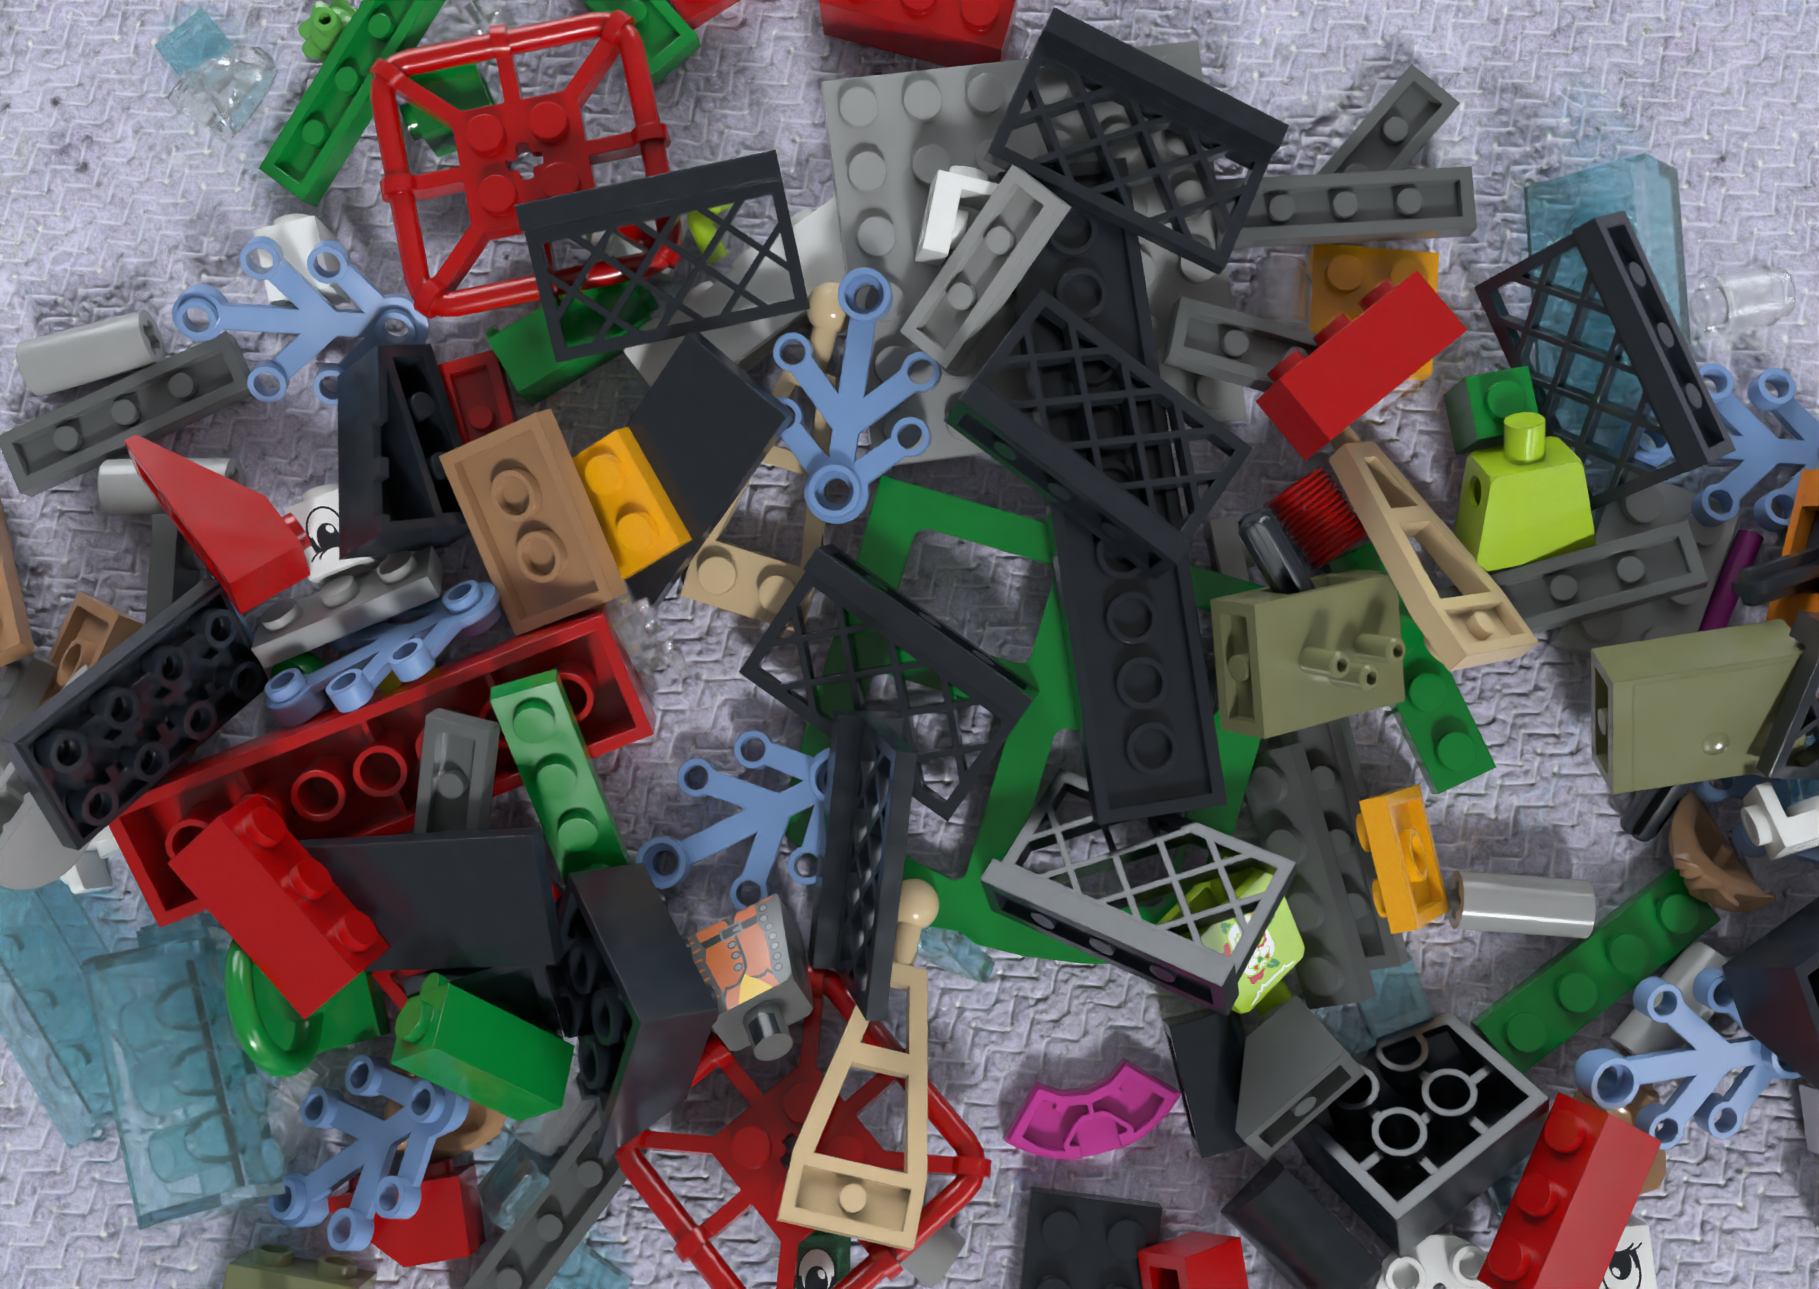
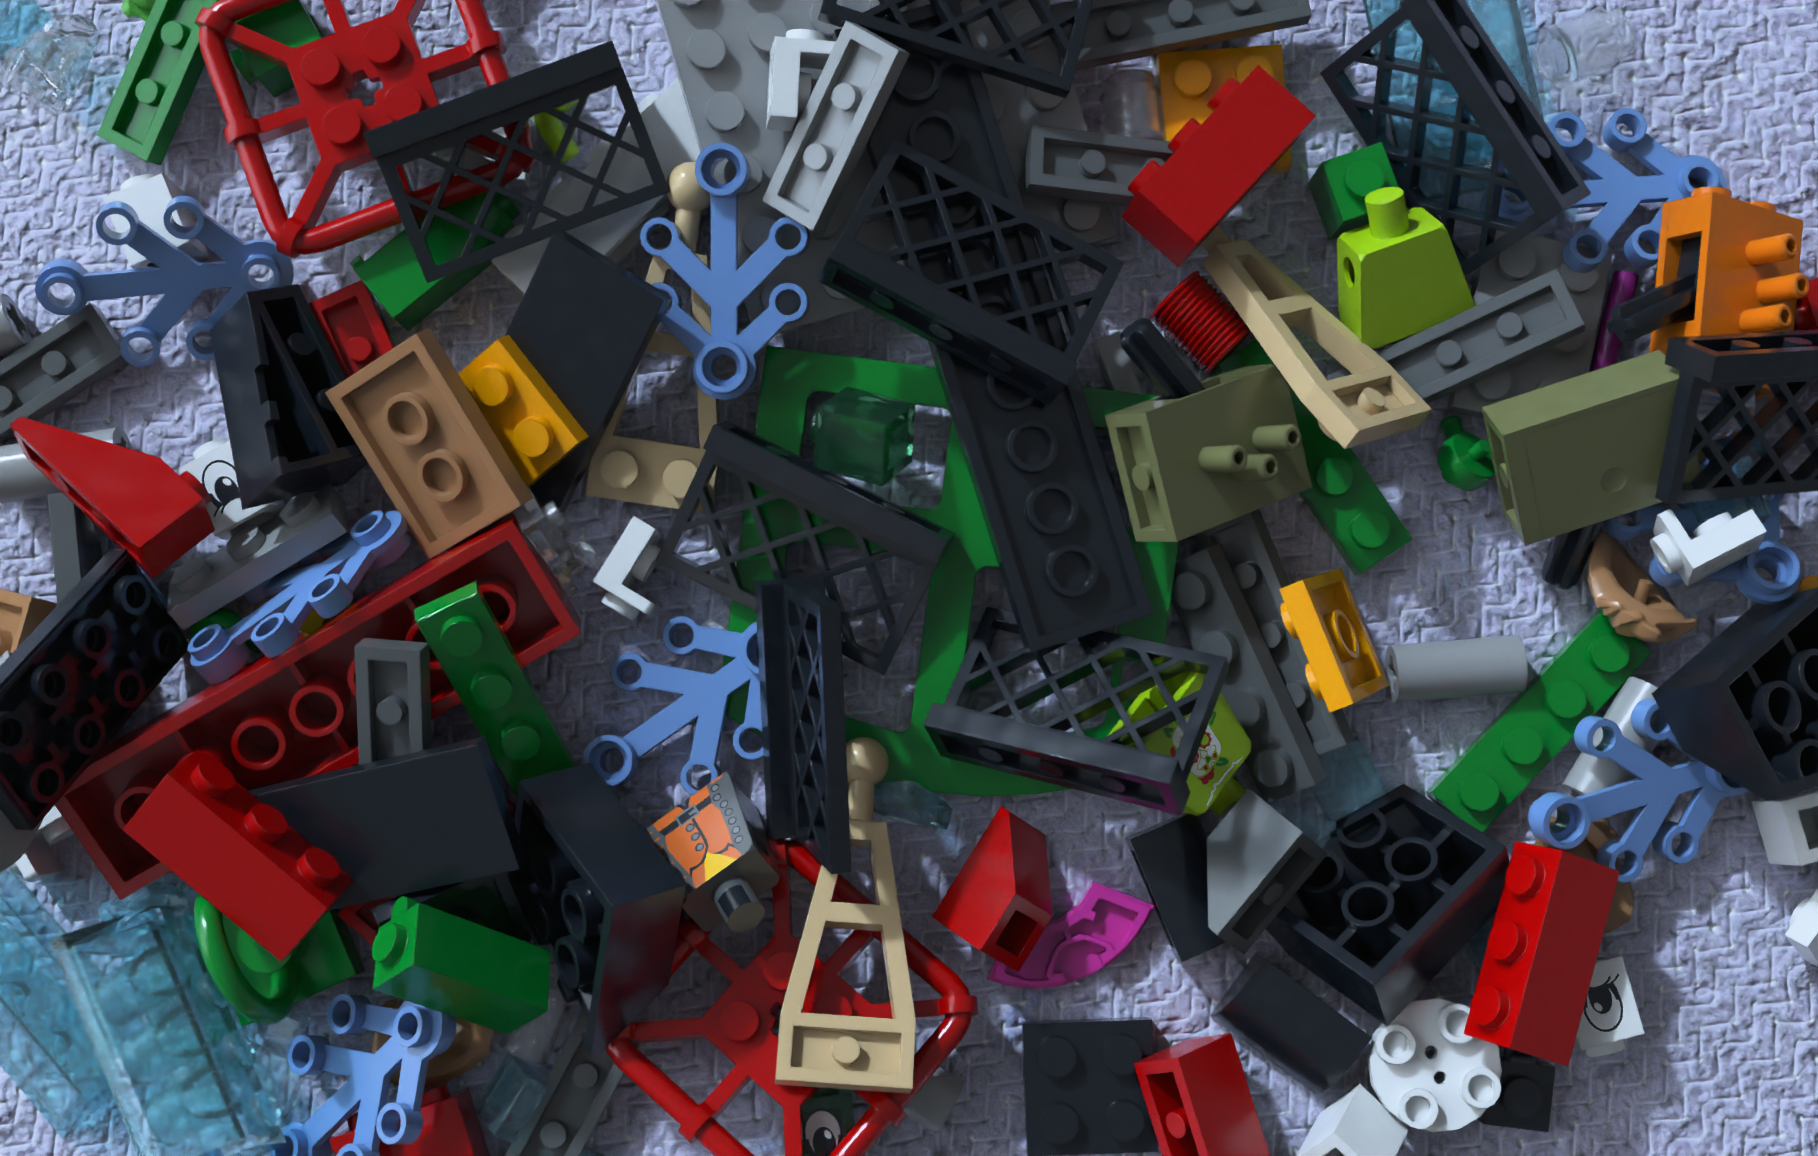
camera: 15 degrees left, 0 degrees up
none -> white bracket [593,516,661,622]
none -> clear green brick [810,386,916,486]
none -> red slope [932,806,1053,972]
none -> green piece [1437,416,1495,491]

